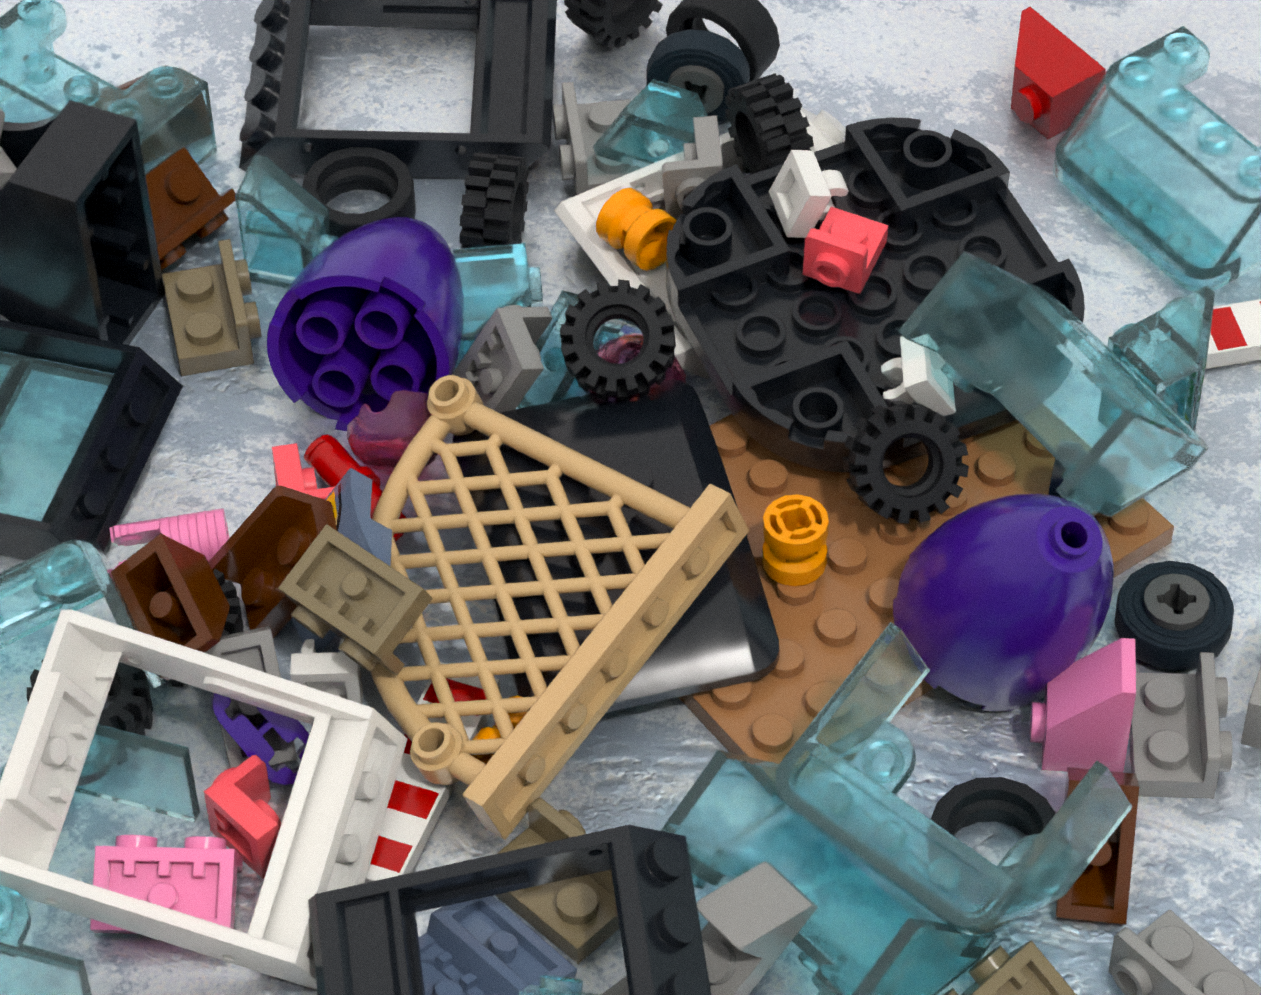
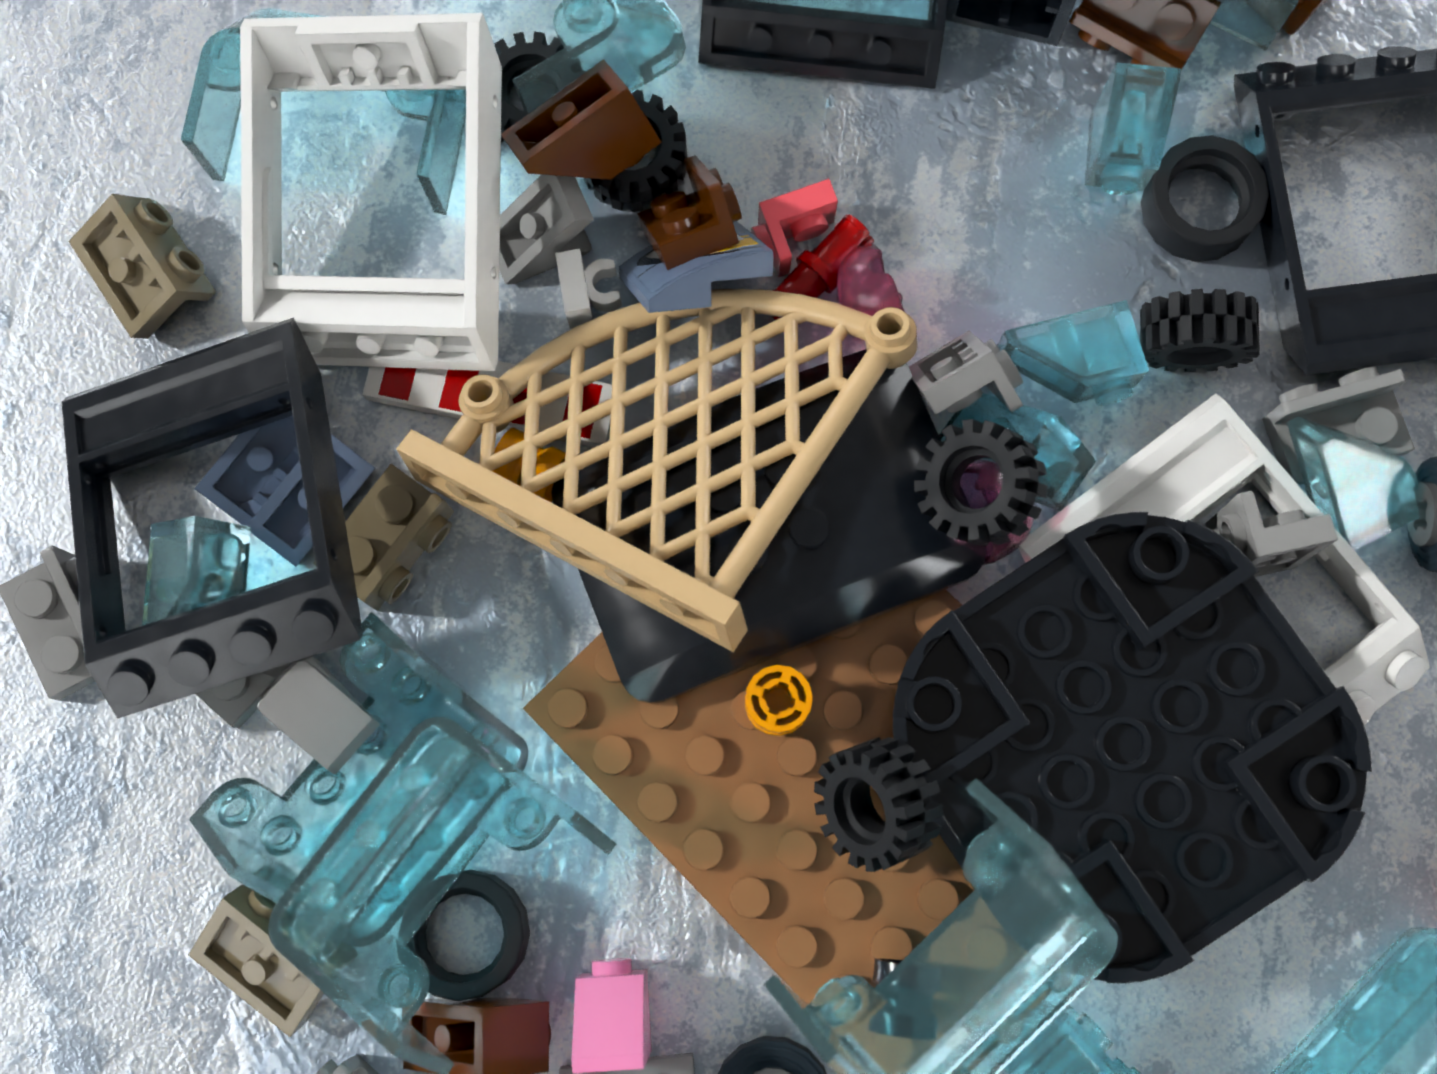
camera: 85 degrees right, 30 degrees up
bright pink bracket [90,835,243,934] -> none
bright pink hinge [109,508,229,568] -> none
dark tan bracket [162,239,262,376] -> none
coral bracket [204,755,281,880] -> none
dark purple beam [211,692,309,785] -> none
dark purple cylinder [267,217,464,436] -> none
dark tan bracket [278,524,433,676] -> none
light orange wheel [596,188,677,271] -> none
black tyre [725,73,814,175] -> none
white tile [769,150,849,238] -> none
coral bracket [802,207,889,294] -> none
white tile [881,329,956,417] -> none
dark purple cylinder [893,494,1114,711] -> none

